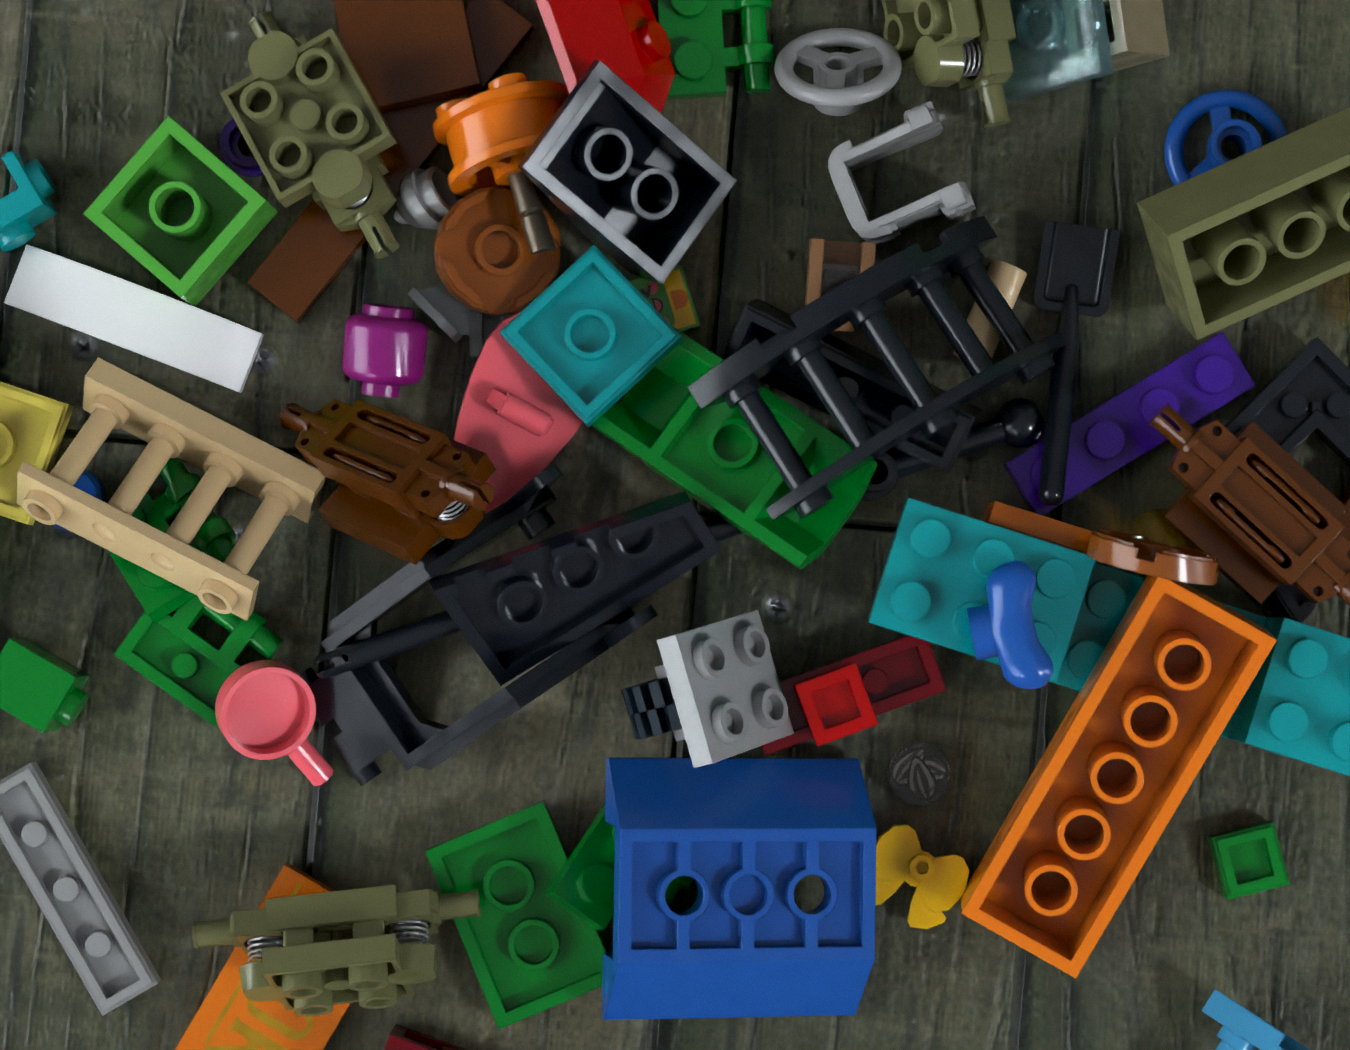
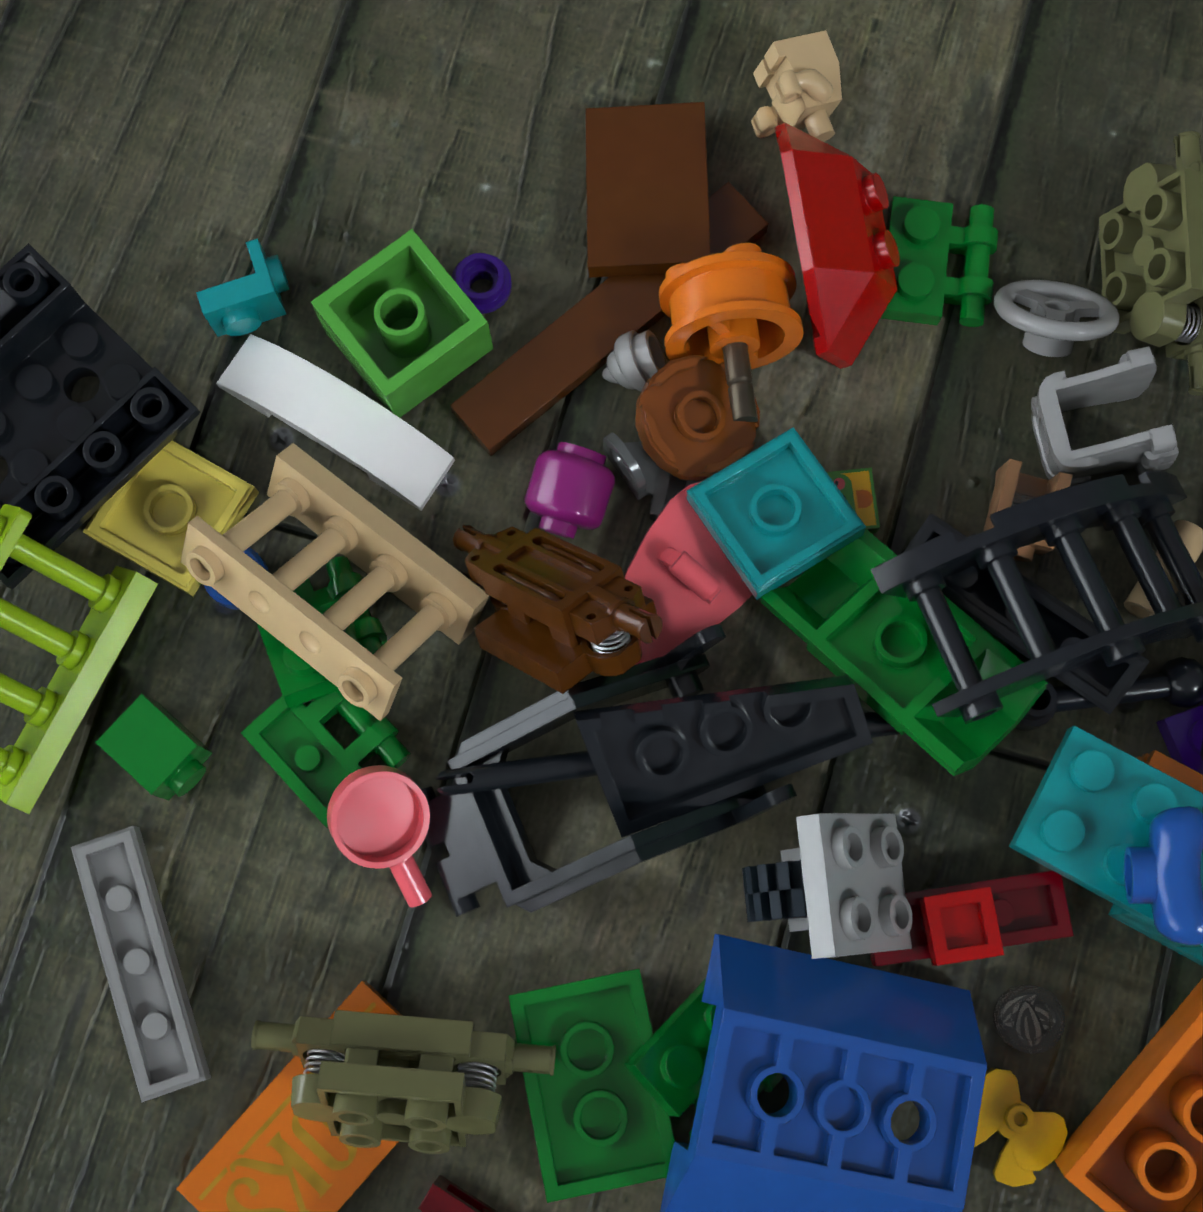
camera: 10 degrees right, 10 degrees down
olive piece [220,11,400,259] -> none
black slope [518,59,737,284] -> none

